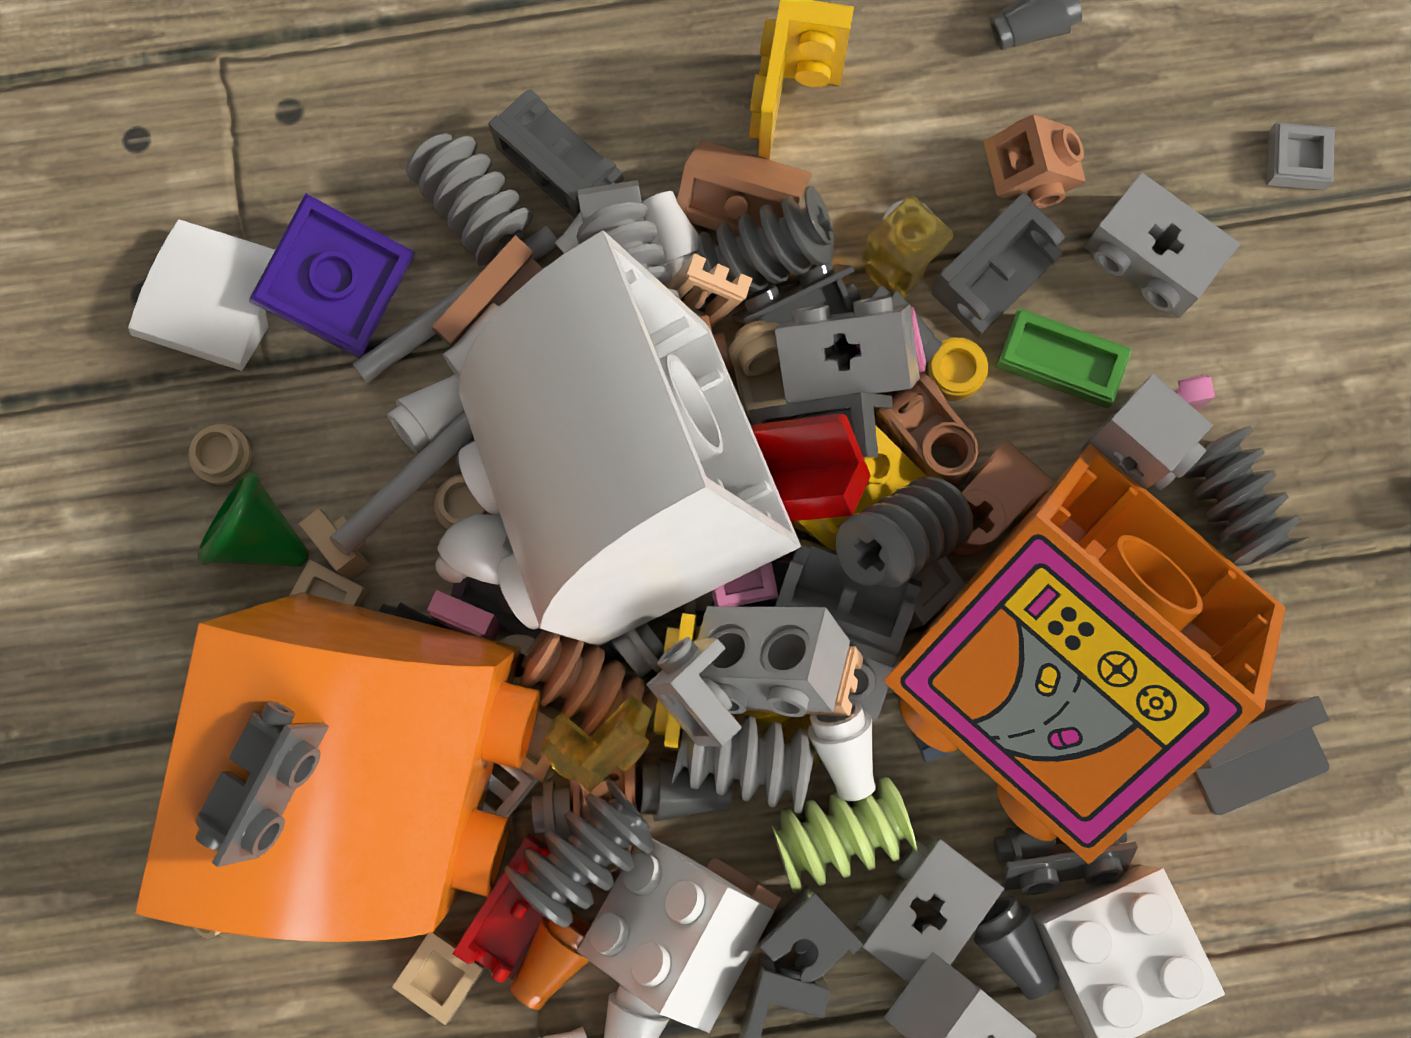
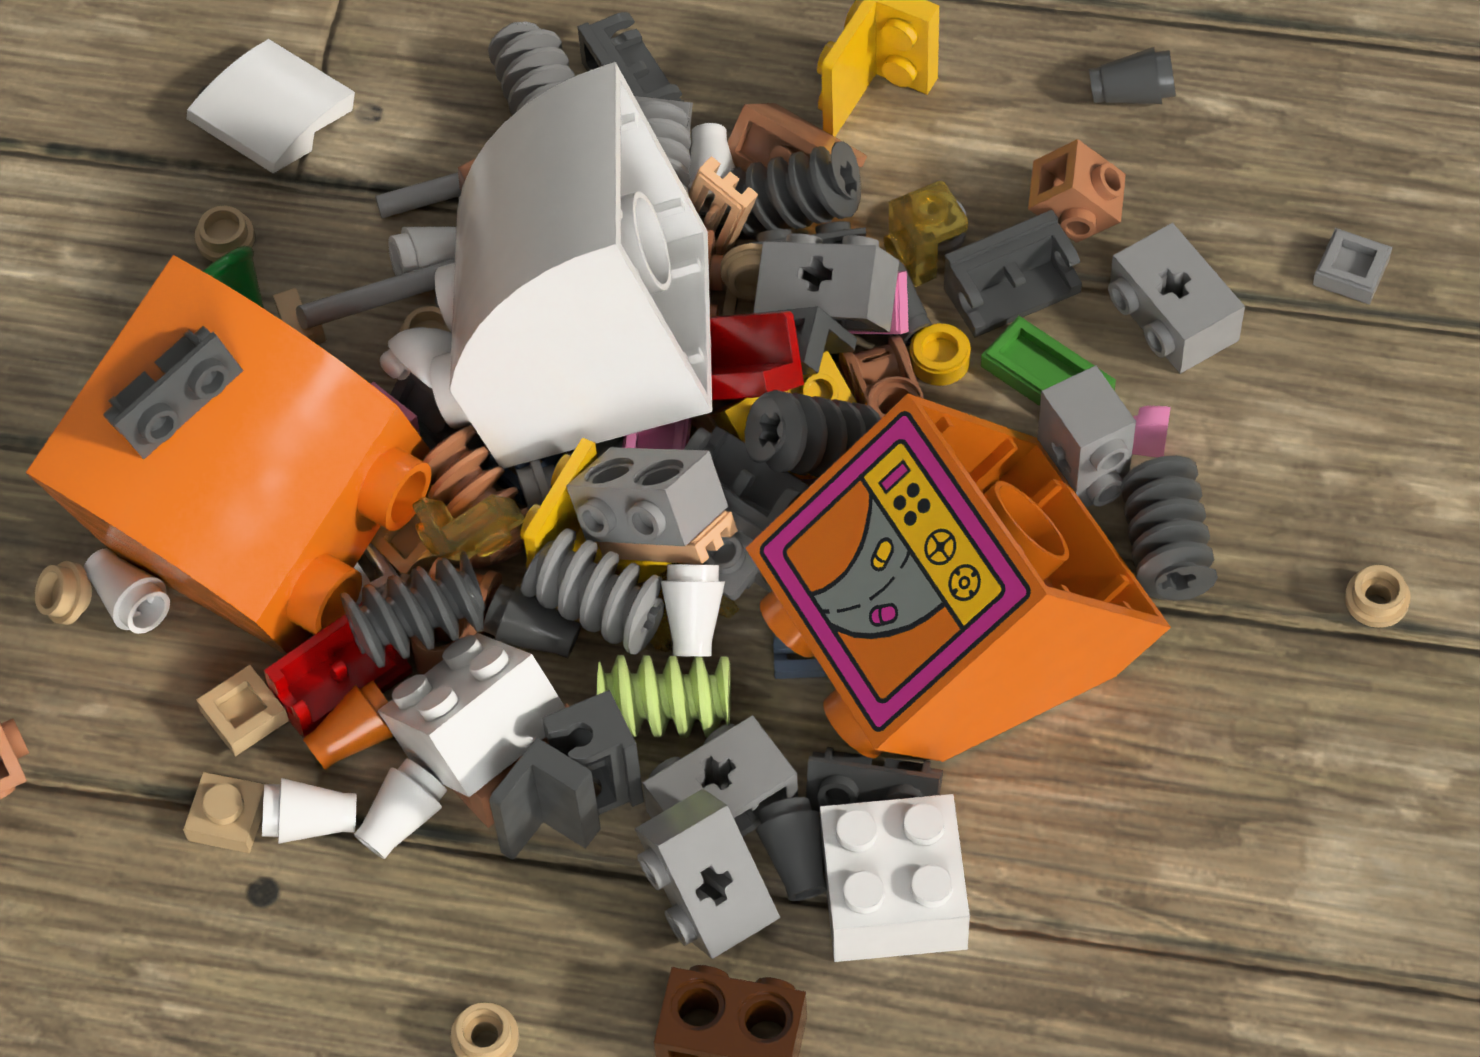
camera: 20 degrees right, 20 degrees down
dark purple tile [249,193,415,359] -> none
light grey bracket [647,637,742,747] -> none
dark grey panel [1193,696,1330,815] -> none

